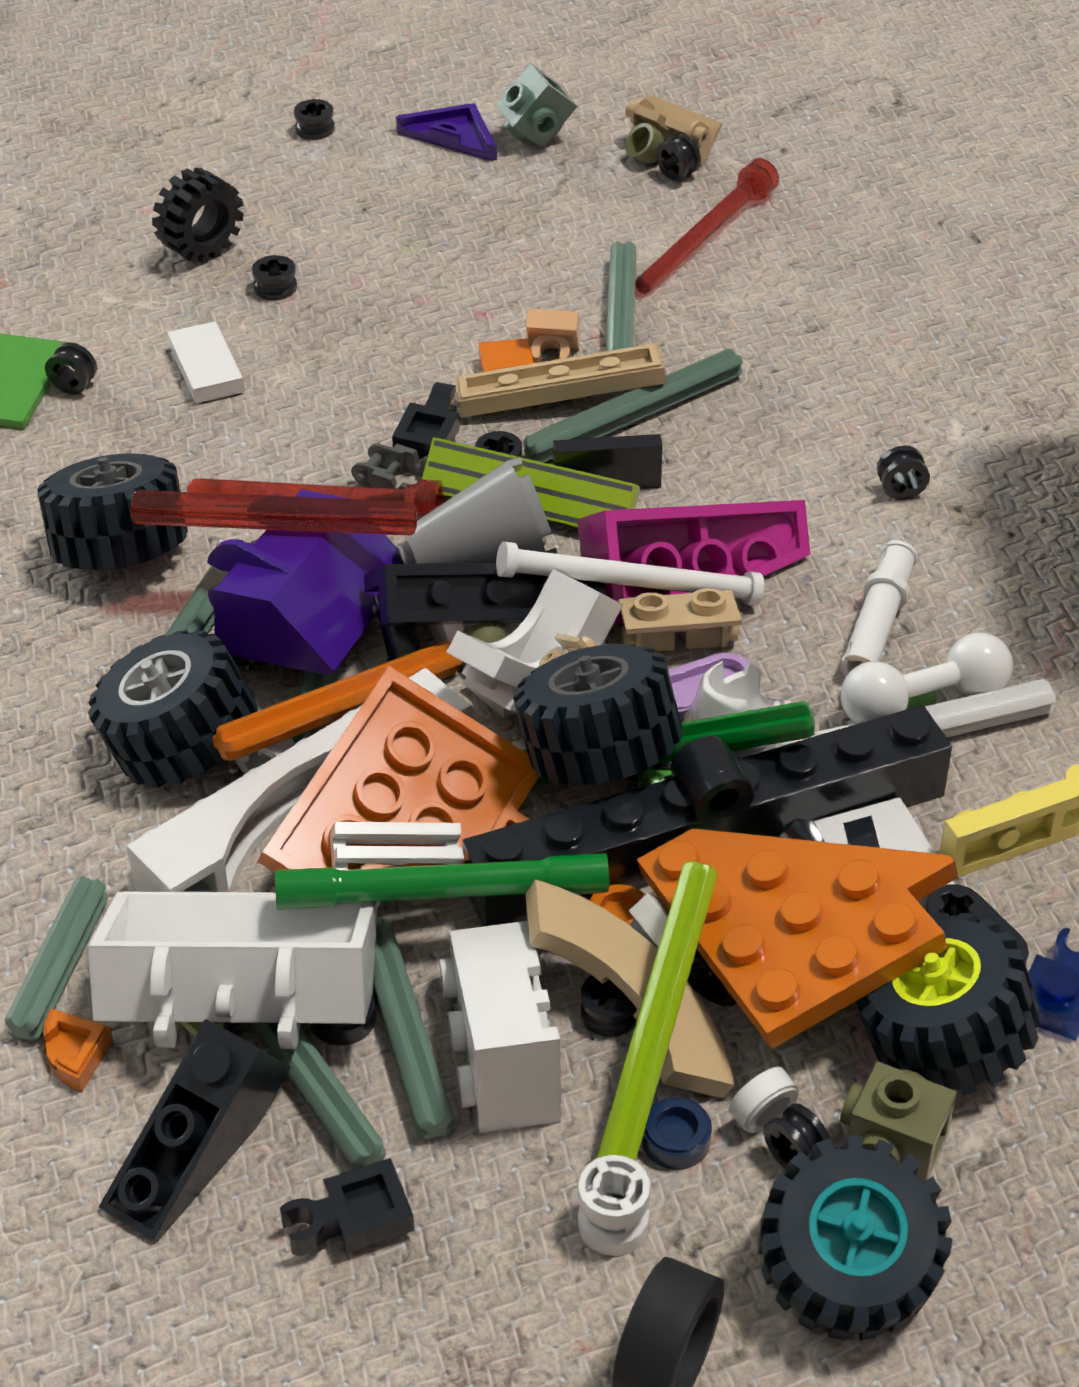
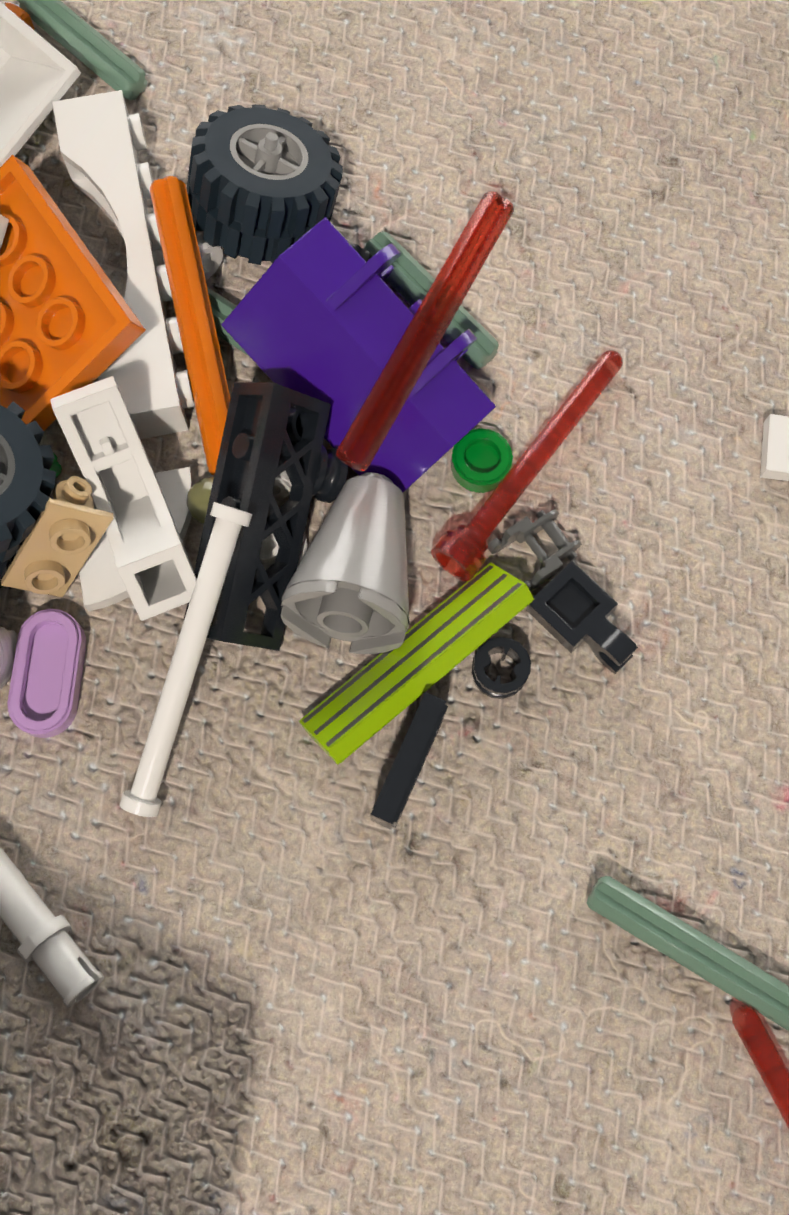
camera: 115 degrees right, 30 degrees up
black wheel [37,453,188,570] -> none
tan tile [456,343,666,417] -> none
orange tile [478,338,534,372] -> none
sand green axle [523,349,743,463] -> none
light nougat tile [526,308,581,363] -> none
dark pink wedge [577,500,811,625] -> none
tan hinge [619,588,742,652] -> none
black bush [876,445,930,500] -> none

